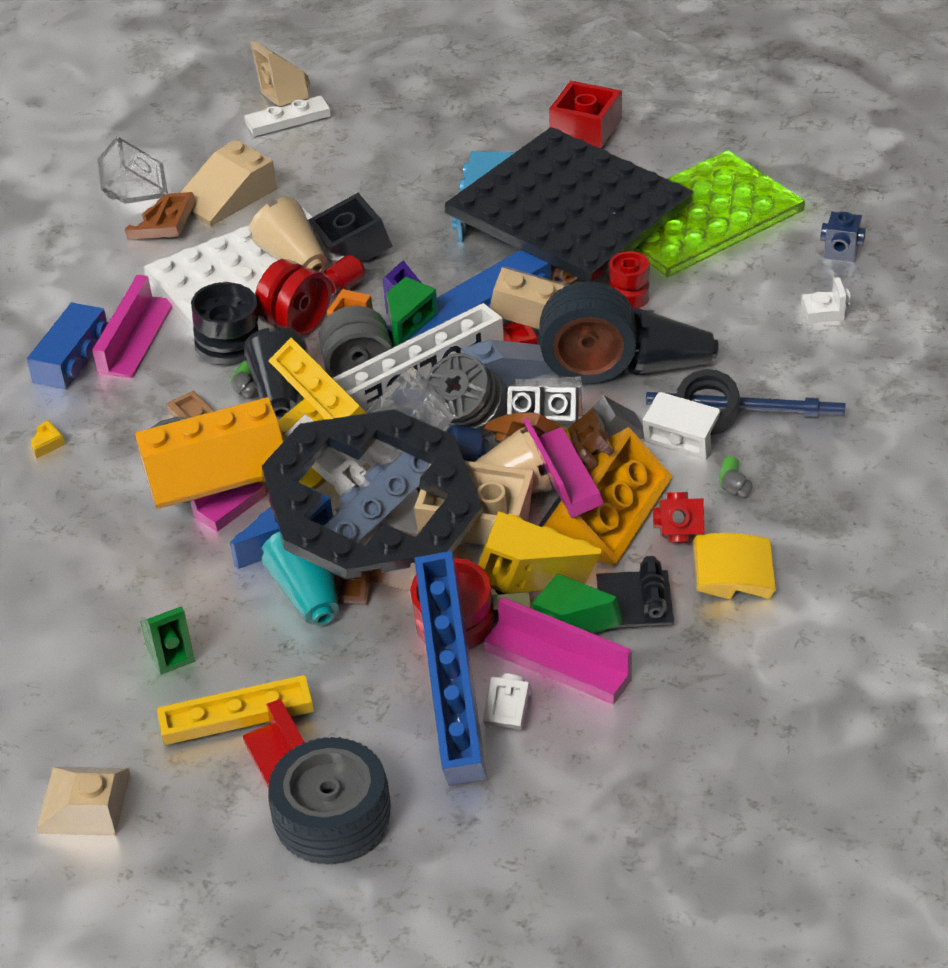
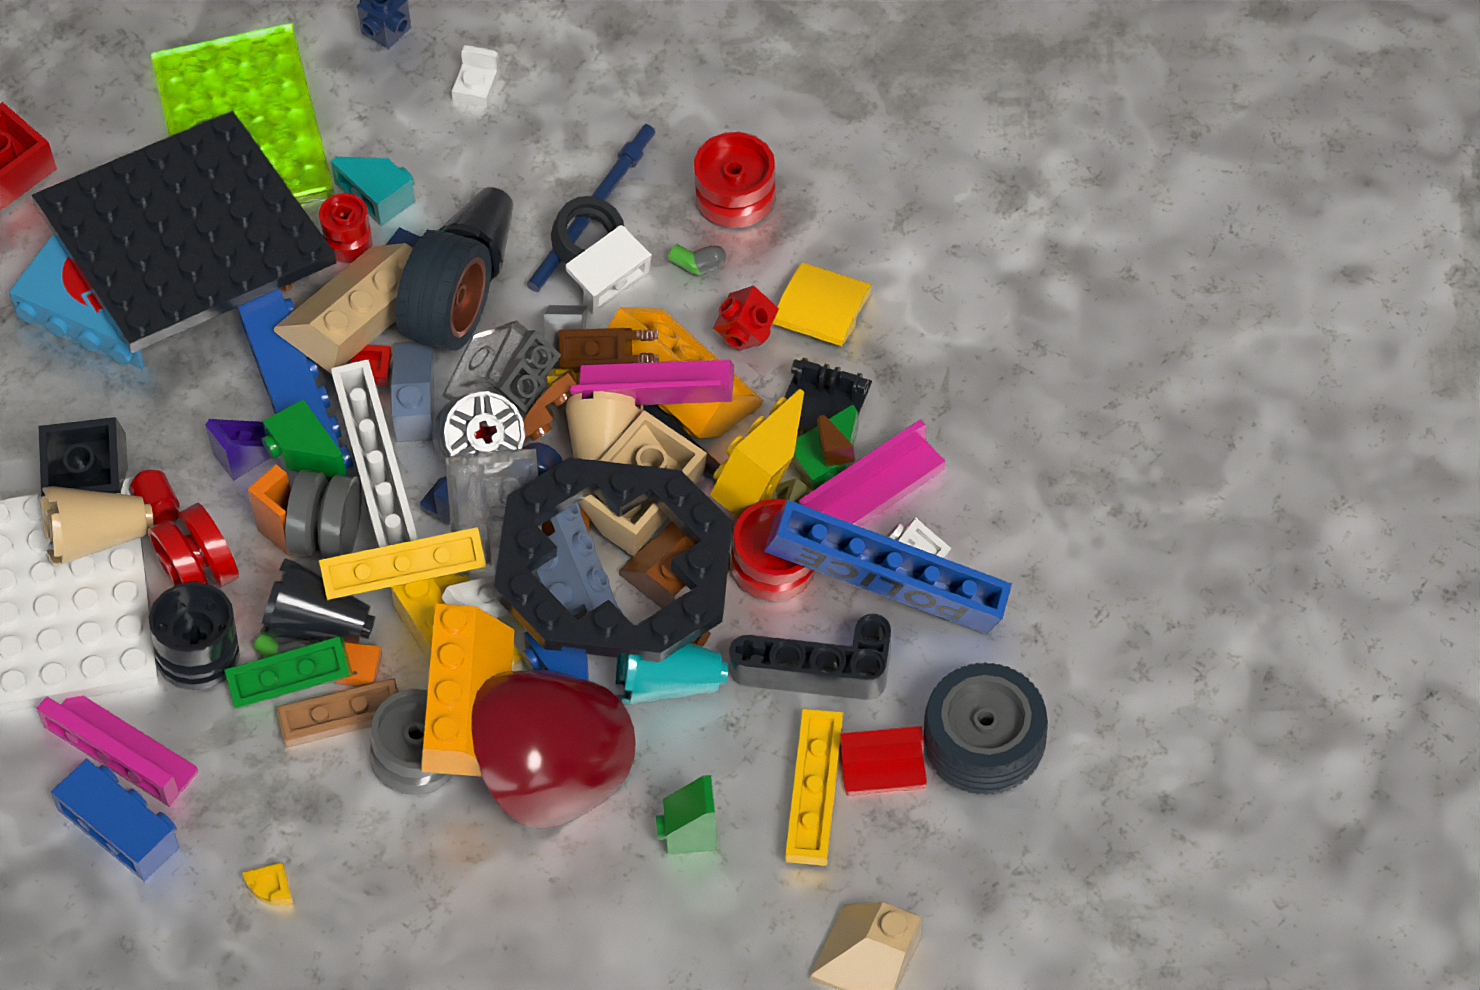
camera: 70 degrees left, 15 degrees up
none -> green plate [225,637,353,709]
none -> teal slope [331,157,415,226]
none -> dark red piece [471,670,636,829]
none -> red wheel [694,132,776,228]
none -> black beam [729,614,891,700]
none -> reddish brown slope [817,415,855,467]

